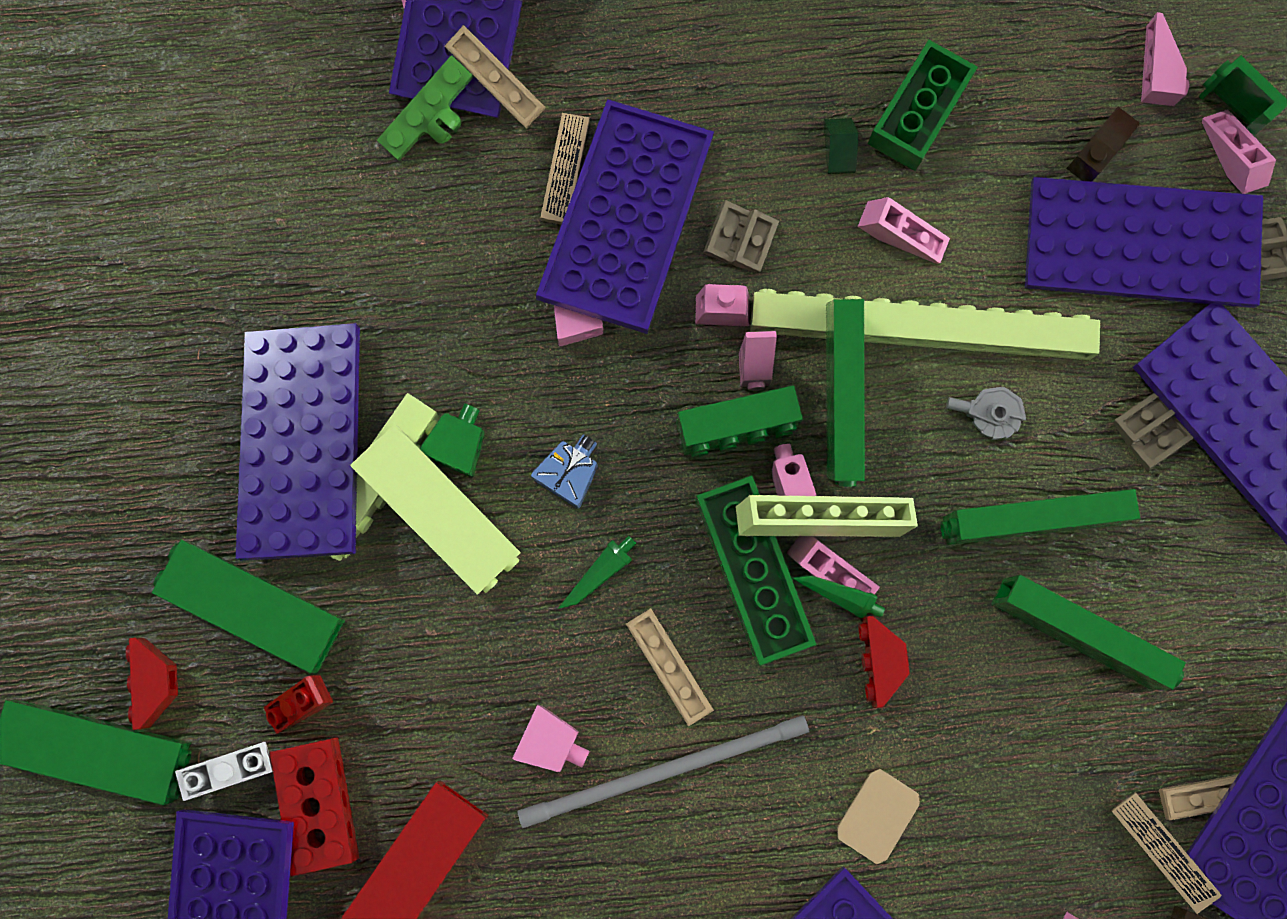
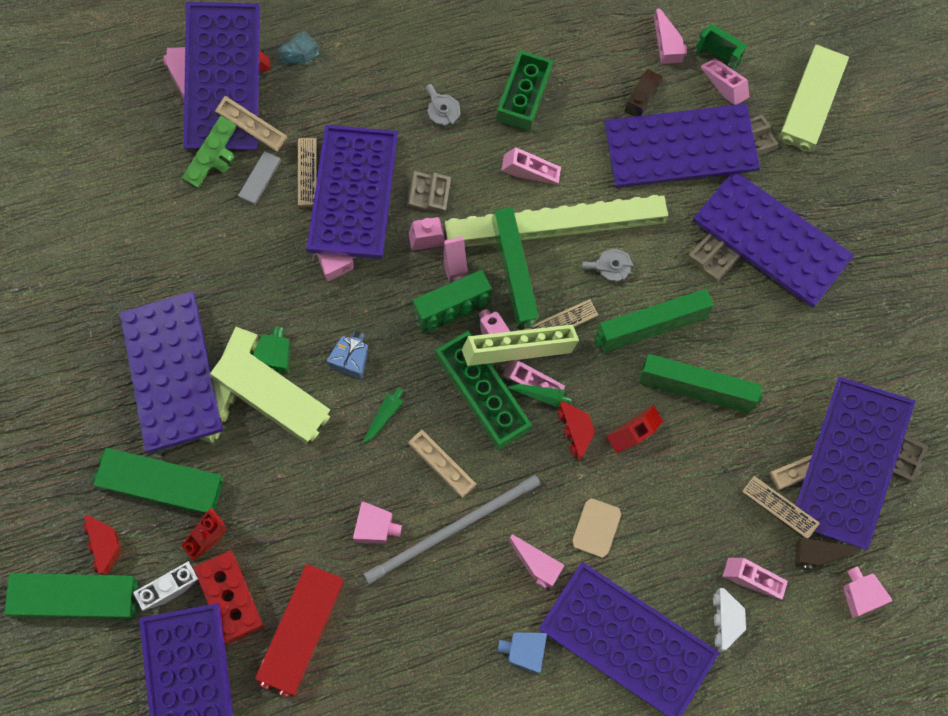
camera: 15 degrees left, 10 degrees down
dark green slope [823,118,859,174] -> none
none -> light grey tile [238,151,281,206]
none -> light grey piece [426,84,460,126]
none -> bright pink slope [509,534,564,589]
none -> tan tile [523,299,599,330]
none -> red slope [606,405,664,453]

